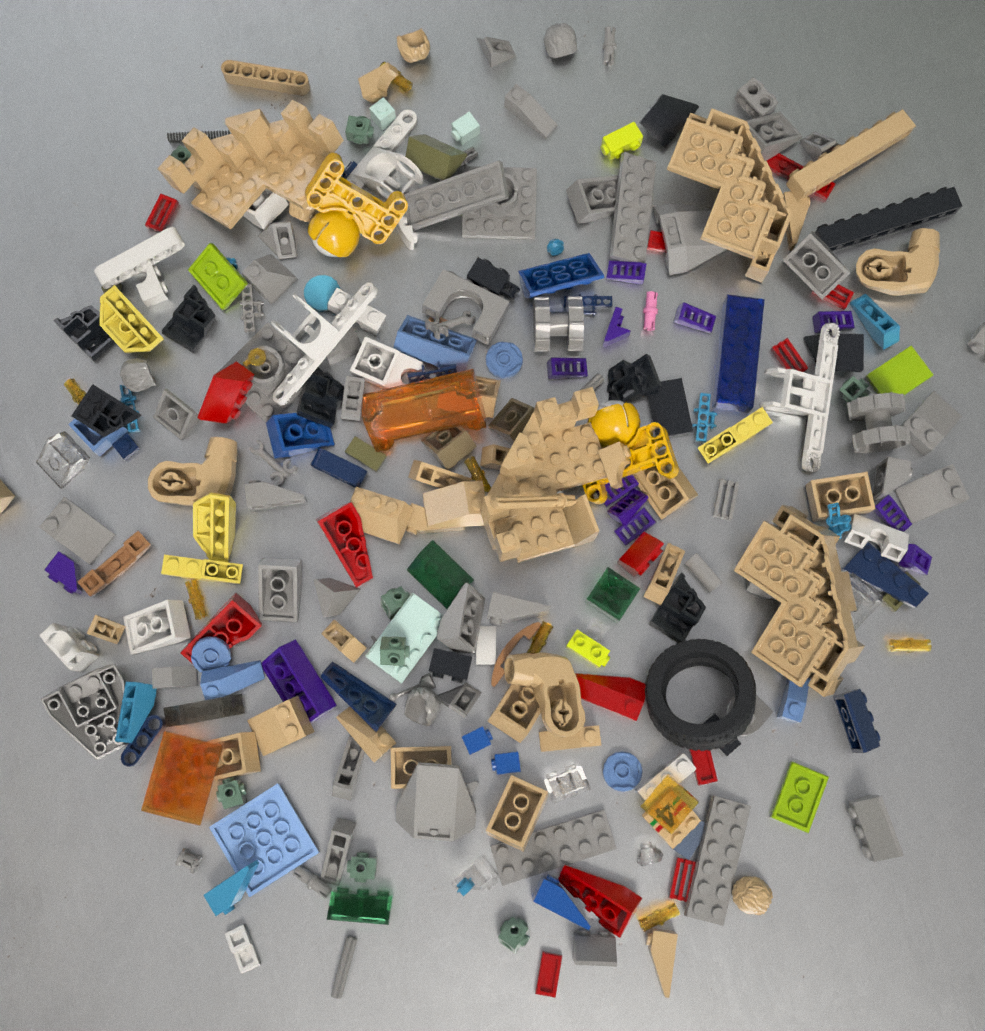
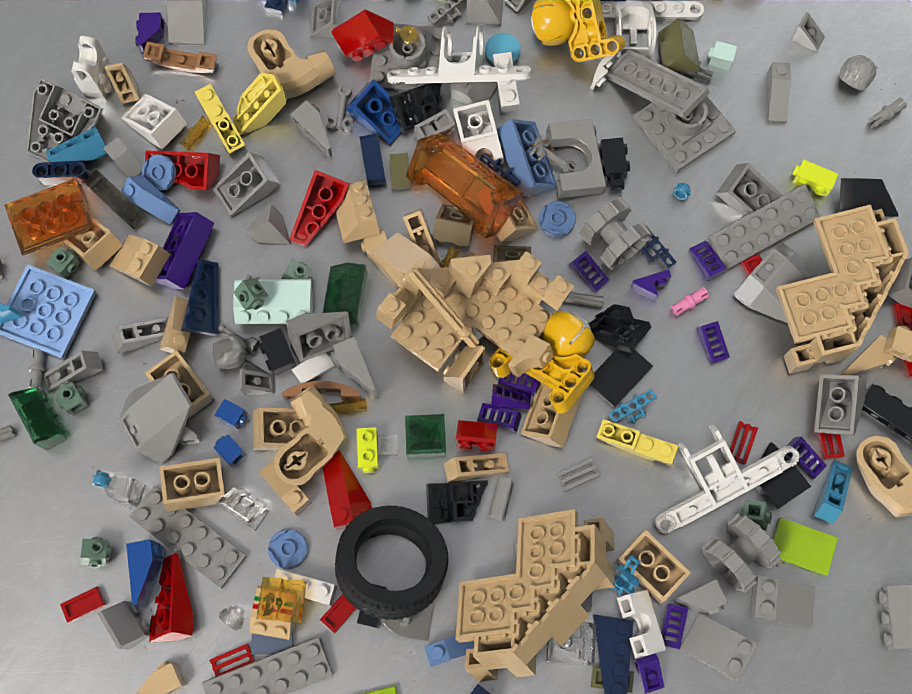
camera: 60 degrees right, 5 degrees down
tan arch [321,619,367,663] -> none
blue slope [518,253,605,298] -> none
clear yellow pin [638,903,680,932] -> none
clear blue brick [712,294,765,413] -> none

